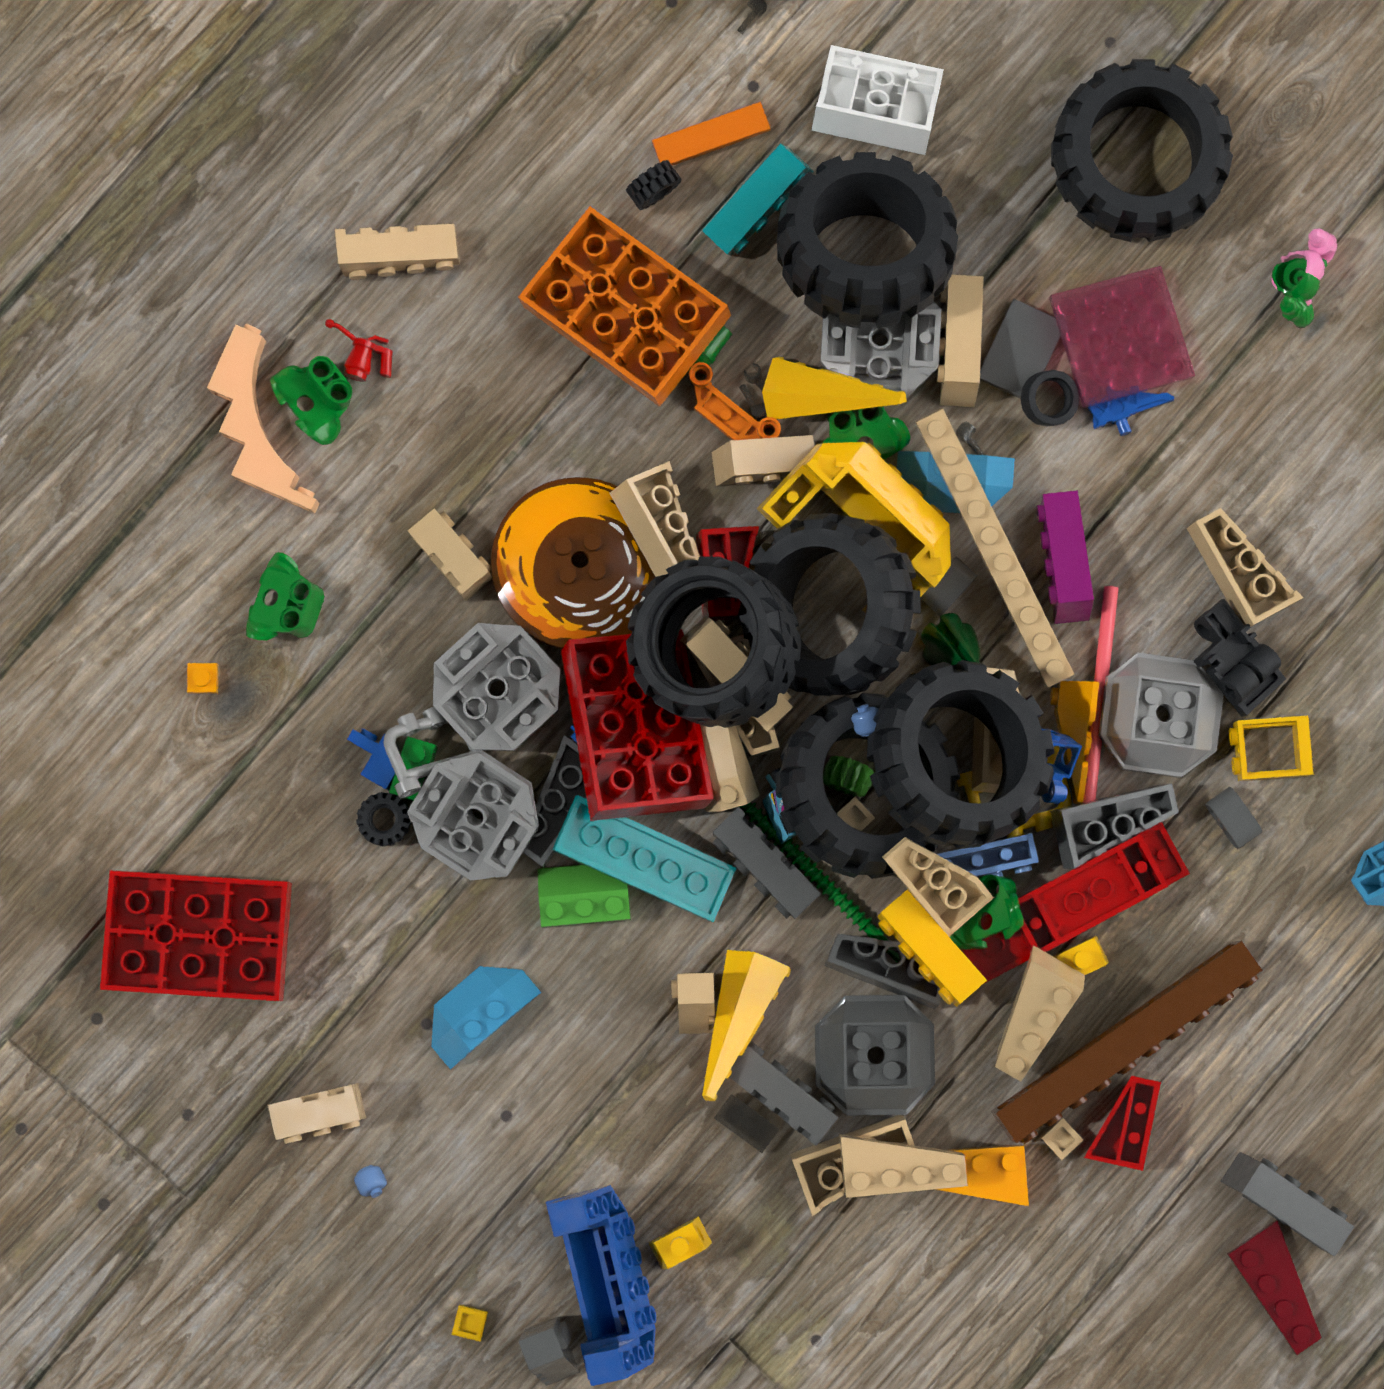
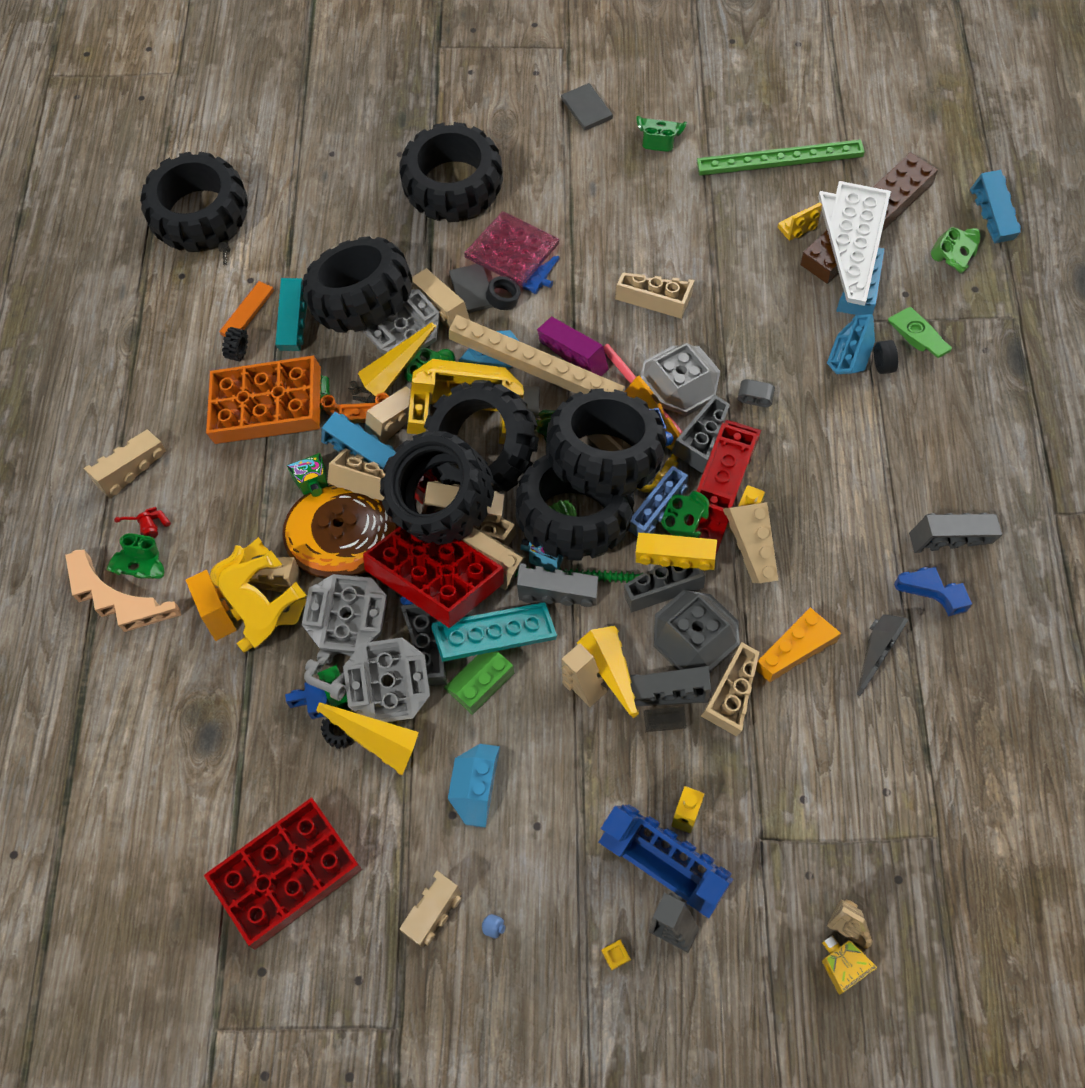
camera: 40 degrees left, 20 degrees down
light orange plate [187,663,218,694] -> none
green piece [246,552,325,640] -> none
white piece [812,45,944,155] -> none
tan wedge [839,1134,968,1198] -> none
medium blue piece [851,704,879,737] -> none
tan wedge [882,837,994,937] -> none
reddish brown brick [991,941,1262,1144] -> none
tan plate [1040,1118,1083,1160] -> none
red wedge [1084,1076,1161,1171] -> none
black plate [1194,599,1286,717] -> none
dark red wing [1227,1220,1321,1355] -> none
yellow window [1229,715,1313,782] -> none
green hair [1271,228,1337,328] -> none
none -> light orange wedge [186,569,237,641]
none -> yellow piece [210,537,307,654]
none -> green torso [287,453,328,497]
none -> yellow wedge [316,702,419,775]
none -> dark azure wedge [321,412,396,470]
none -> dark grey wedge [857,614,909,696]
none -> blue arch [894,567,972,616]

